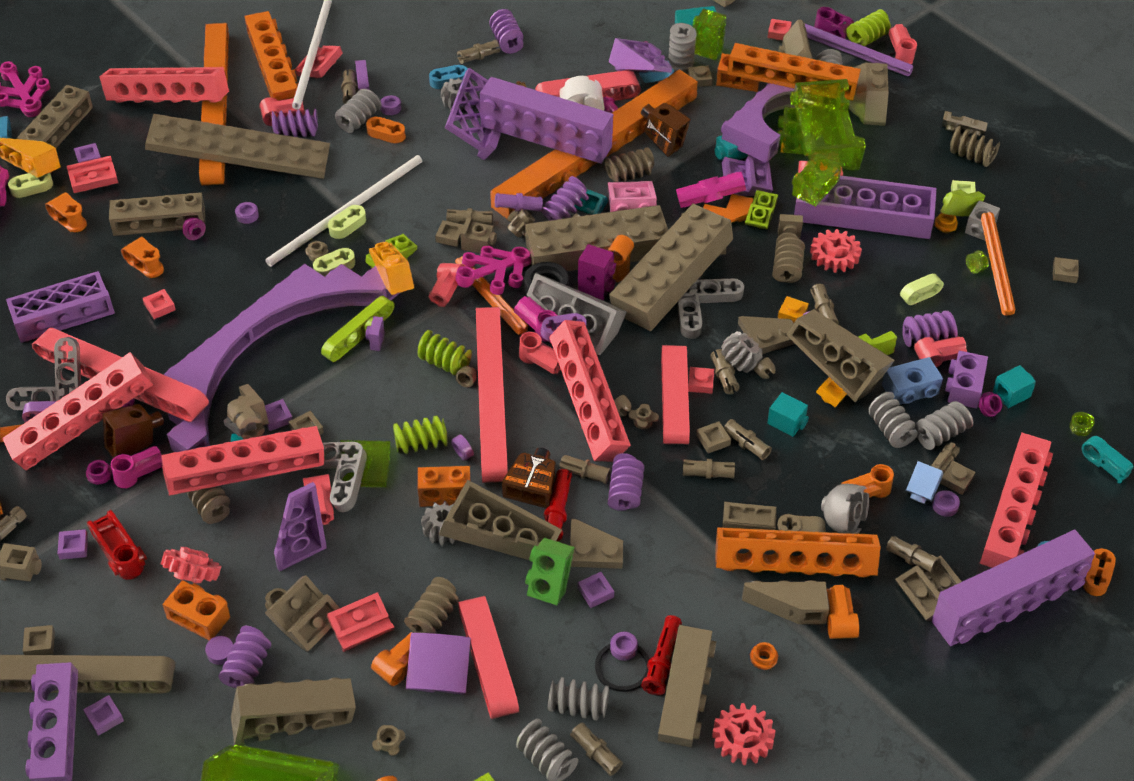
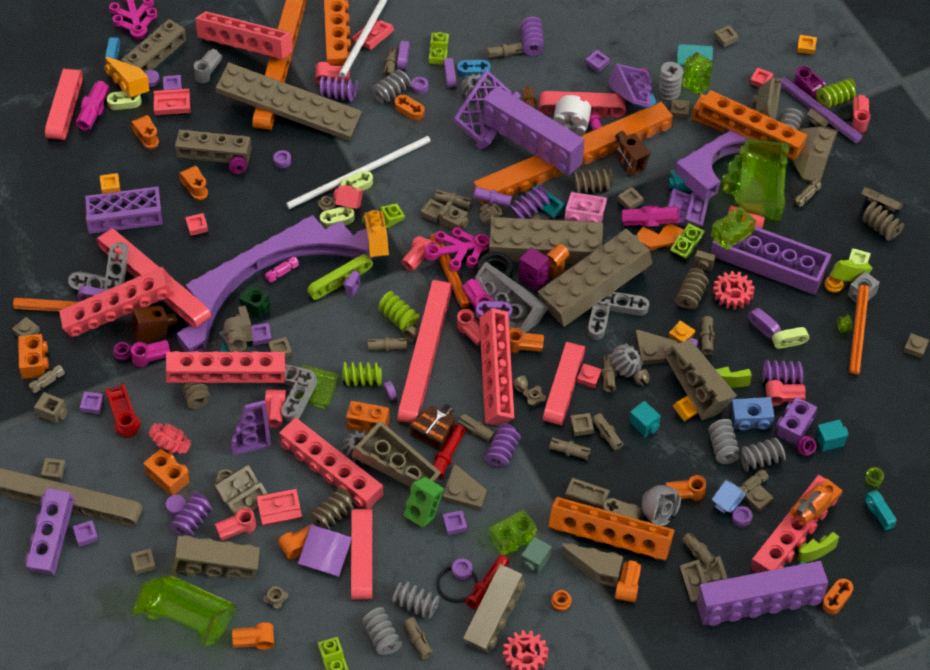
camera: 15 degrees right, 5 degrees up
none -> light orange plate [100,173,121,194]
none -> dark tan plate [131,548,156,575]
none -> medium lavender tile [144,70,160,87]
none -> light grey piece [194,49,222,83]
none -> coral piece [214,508,257,541]
none -> dark green brick [239,285,271,318]
none -> dark pink axle [265,256,299,283]
none -> coral brick [279,418,384,509]
none -> coral brick [334,185,363,209]
none -> dark tan pin [368,337,407,352]
none -> lime slope [429,32,449,65]
none -> medium lavender beam [443,58,456,88]
none -> clear neon green brick [489,509,537,555]
none -> orange piece [509,328,544,353]
none -> sand green brick [521,537,552,574]
none -> medium lavender plate [585,50,610,73]
none -> dark tan plate [617,187,644,209]
none -> medium lavender beam [748,308,781,339]
none -> orange plate [790,479,843,525]
none -> dark tan axle [794,179,822,207]
none -> lime slope [797,532,839,563]
none -> dark tan plate [807,108,829,127]

